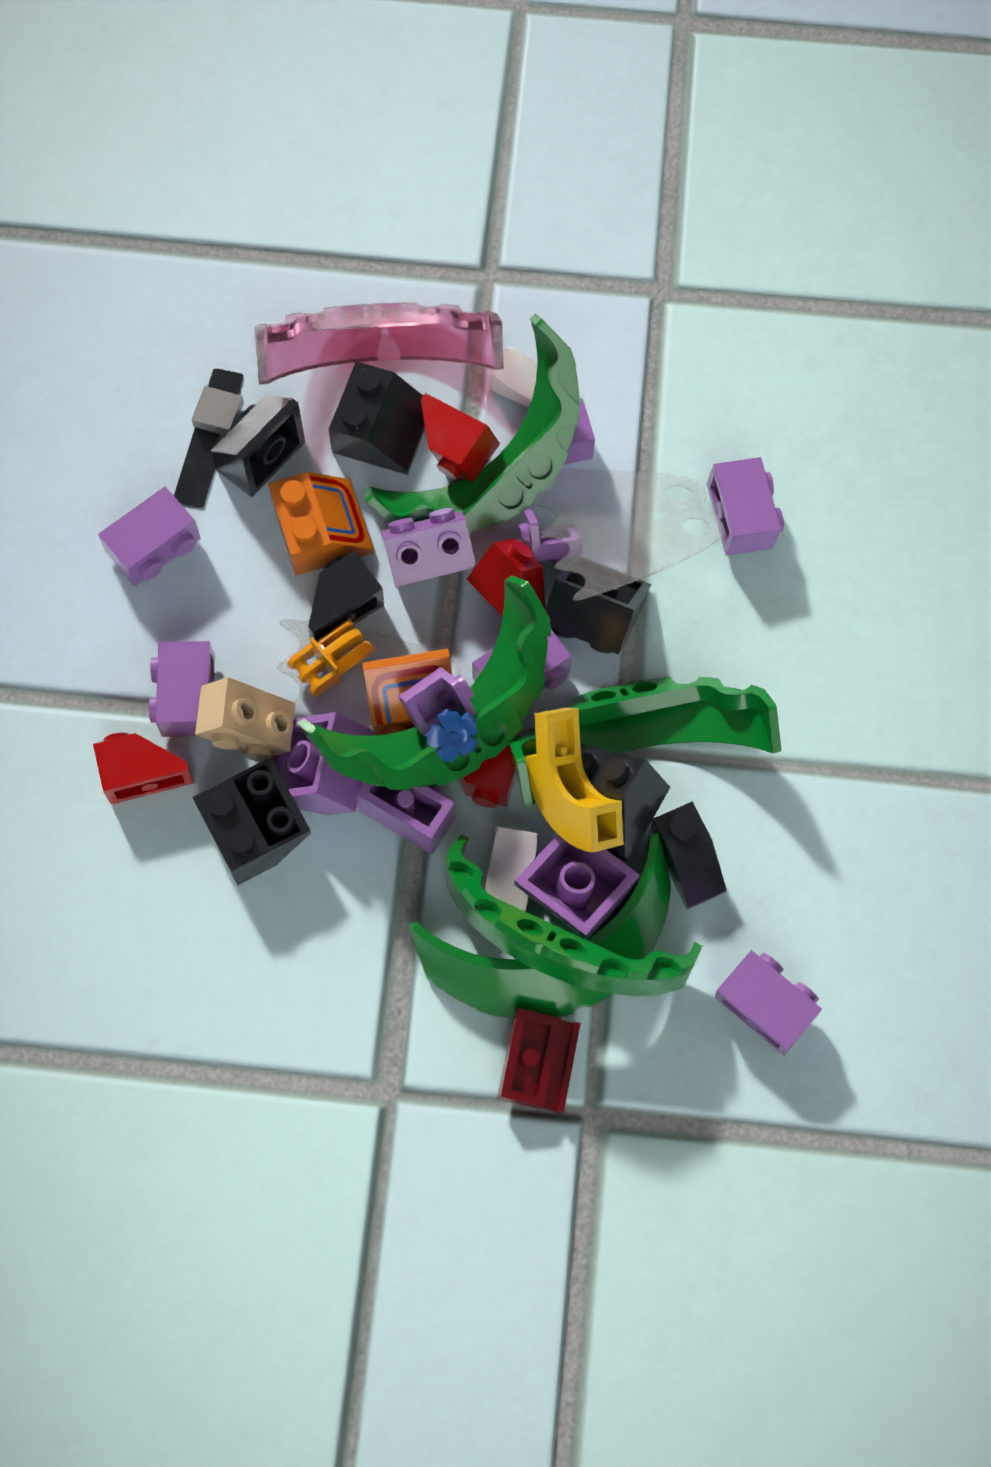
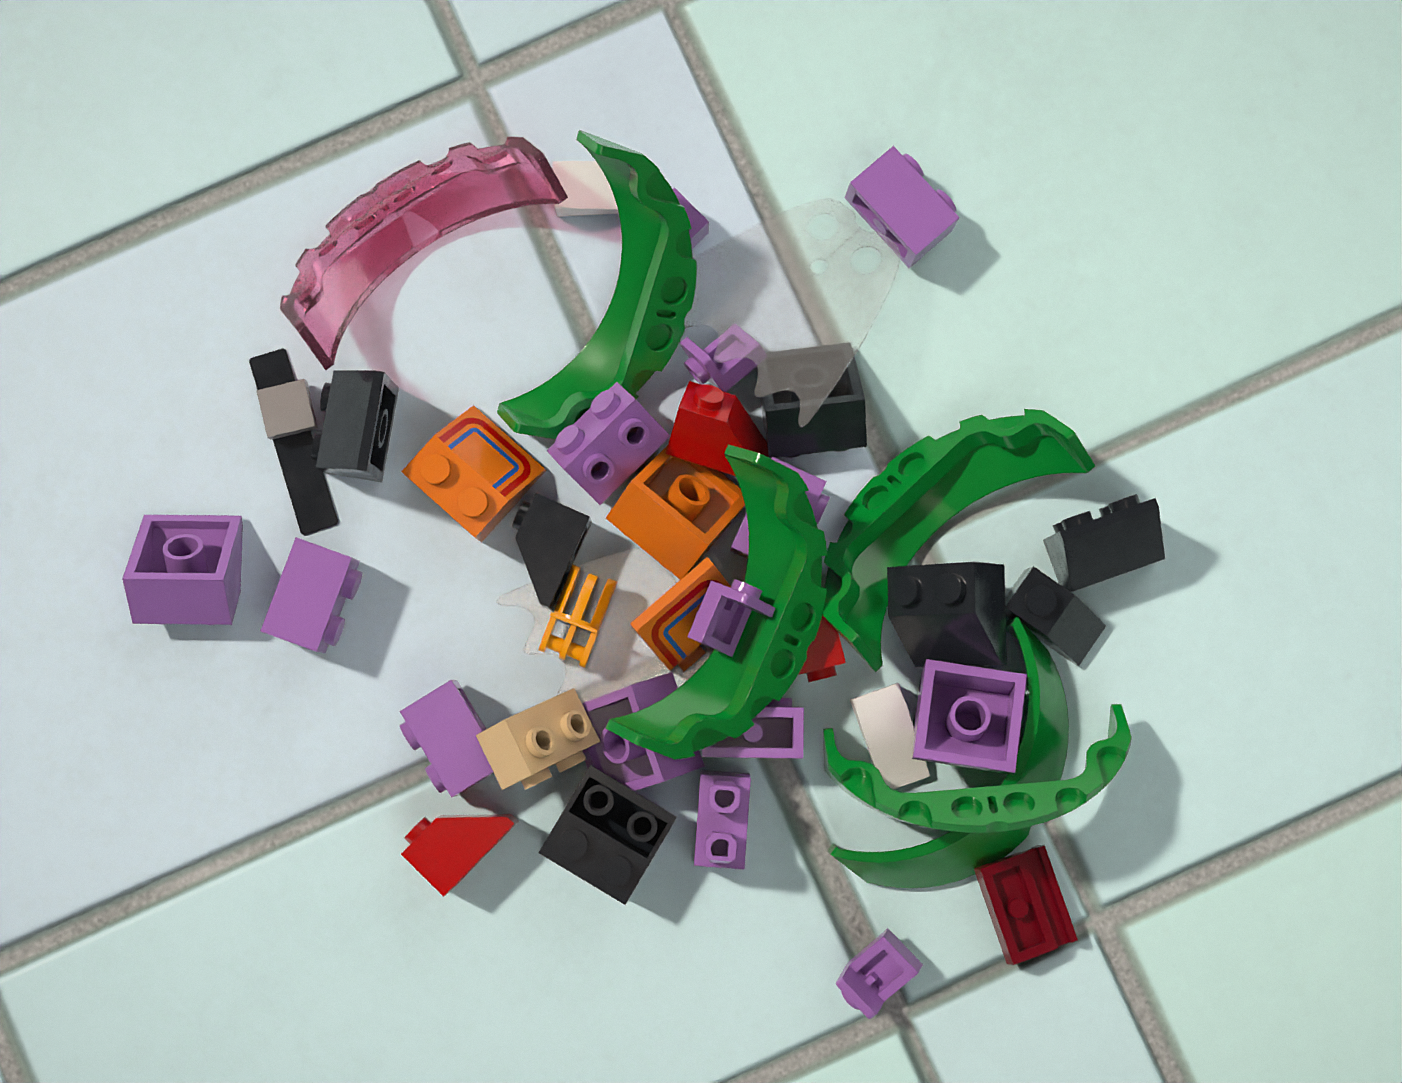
camera: 30 degrees left, 15 degrees up
black slope [328,361,425,475] -> none
red slope [421,393,500,483] -> none
blue plant [425,709,478,762] -> none
yellow arch [525,708,624,853] -> none
medium lavender brick [715,950,822,1056] -> none
none -> medium lavender slope [122,515,243,625]
none -> orange slope [606,445,745,580]
none -> medium lavender hips [694,770,751,869]
none -> medium lavender bracket [836,928,923,1019]
none -> black slope [1043,494,1165,592]

